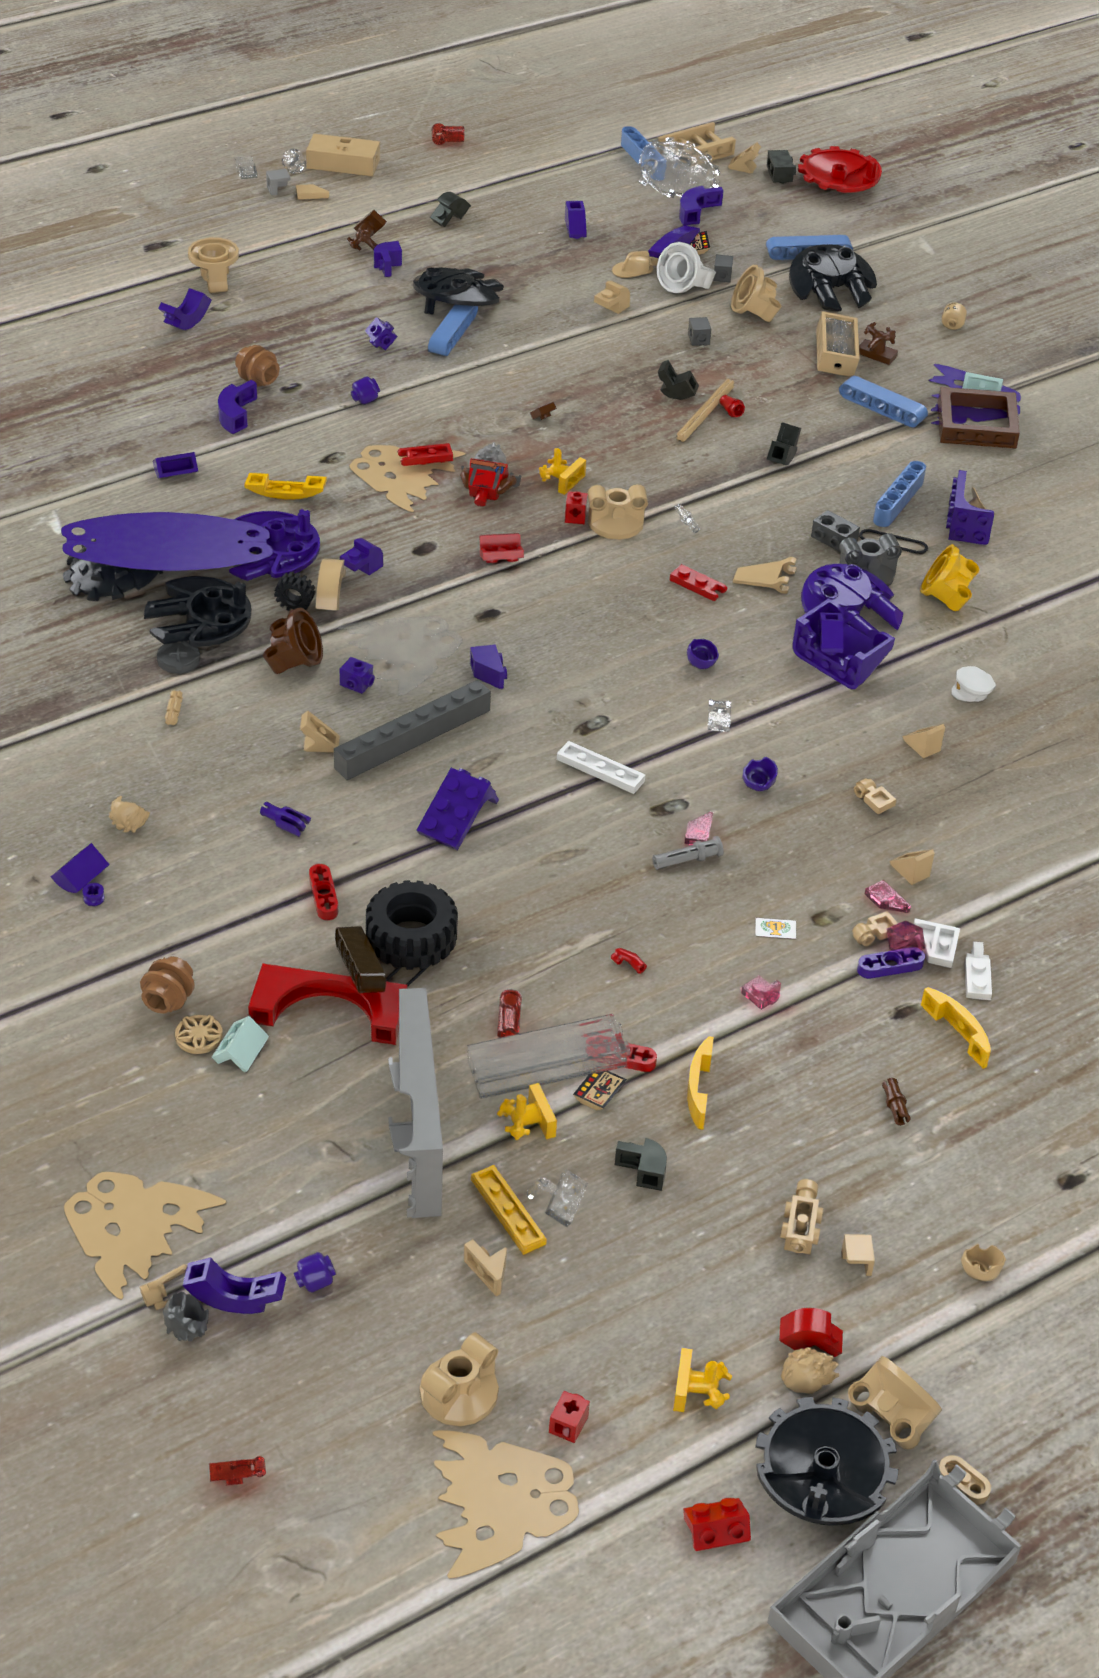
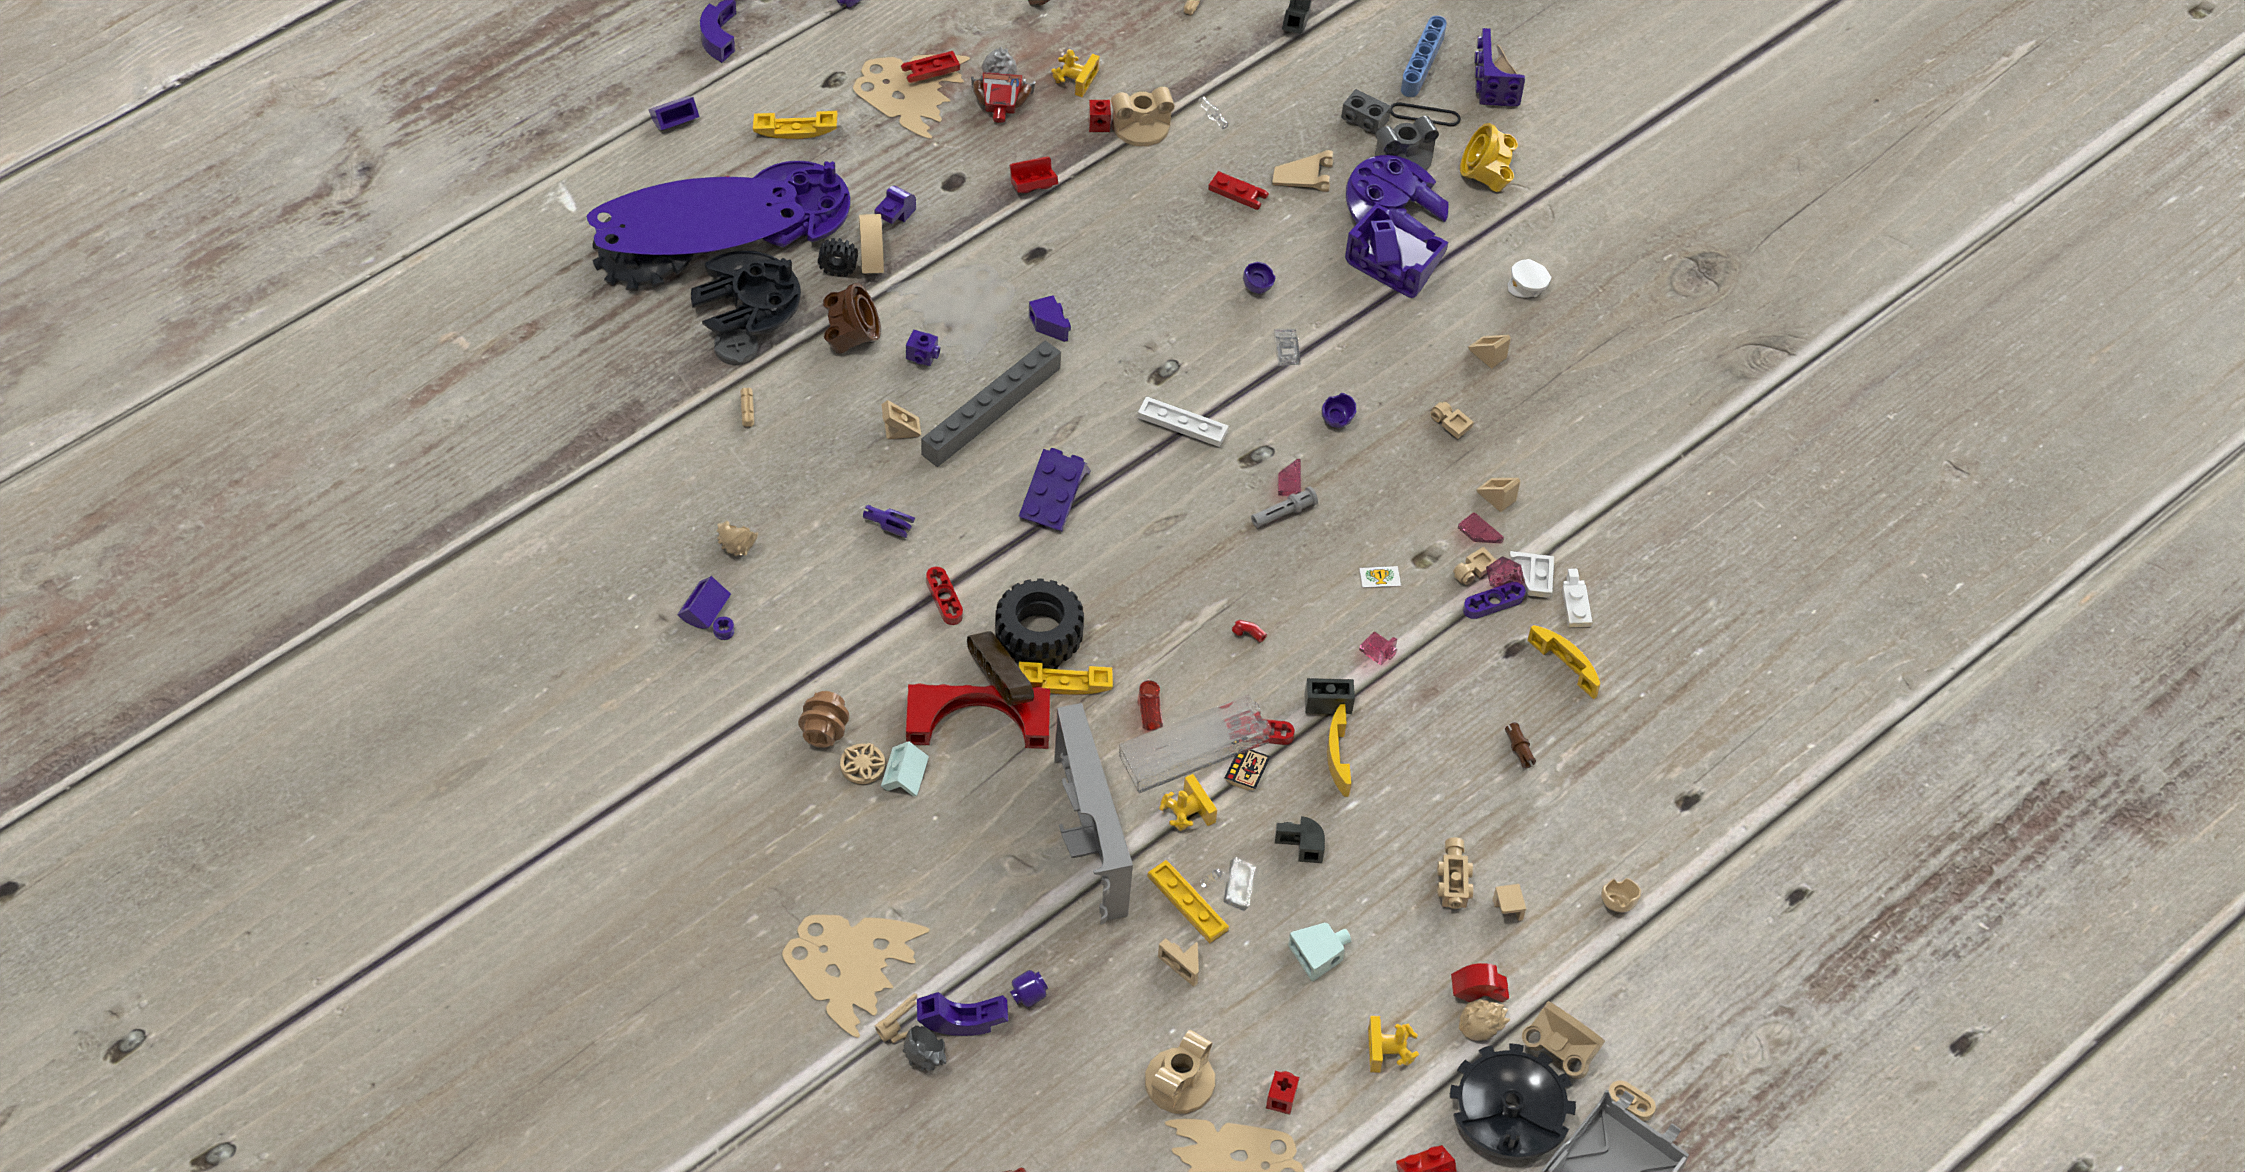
camera: 10 degrees left, 10 degrees up
none -> yellow slope [1019,662,1113,695]
none -> light aqua torso [1288,923,1351,981]
none -> pearl dark grey brick [1304,678,1355,714]

